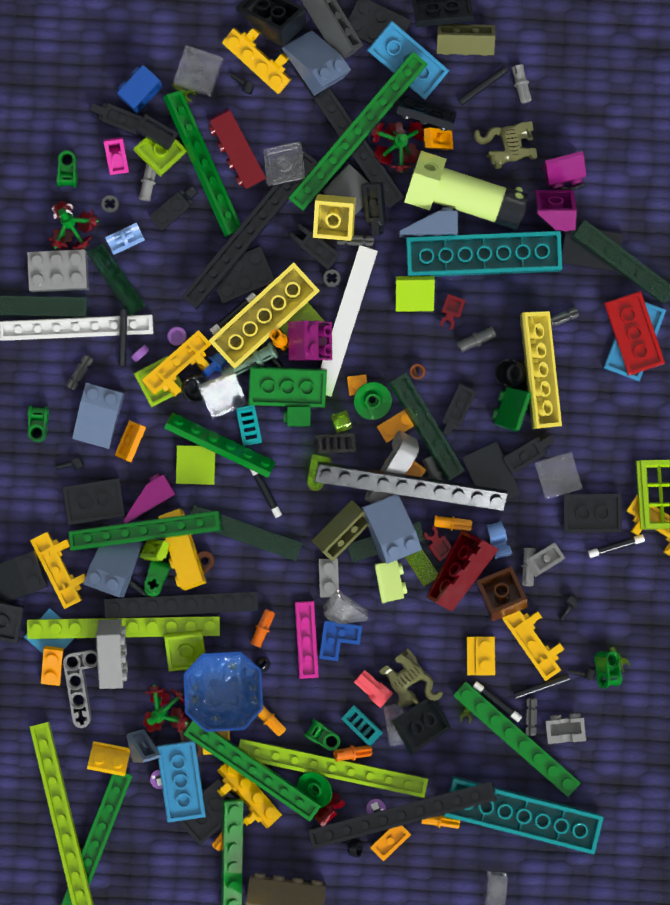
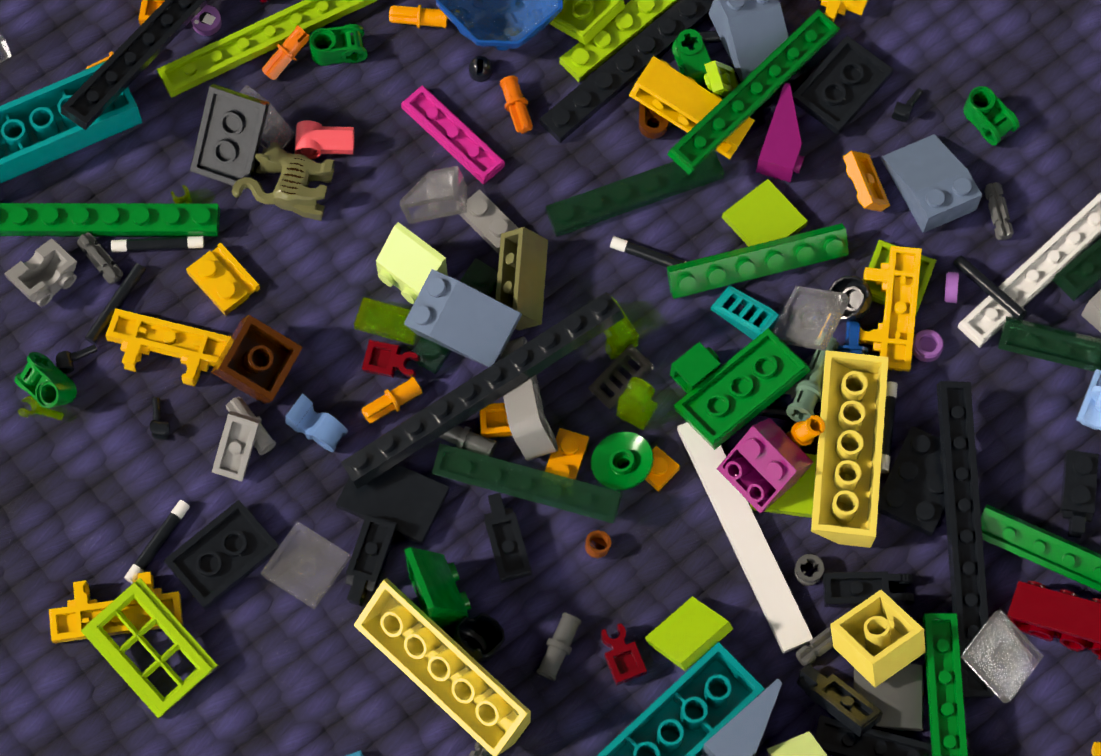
camera: 145 degrees right, 20 degrees down
blue plate [319,620,362,661] -> none
teal slope [341,705,383,746] -> none
dark red wedge [426,530,499,611] -> none

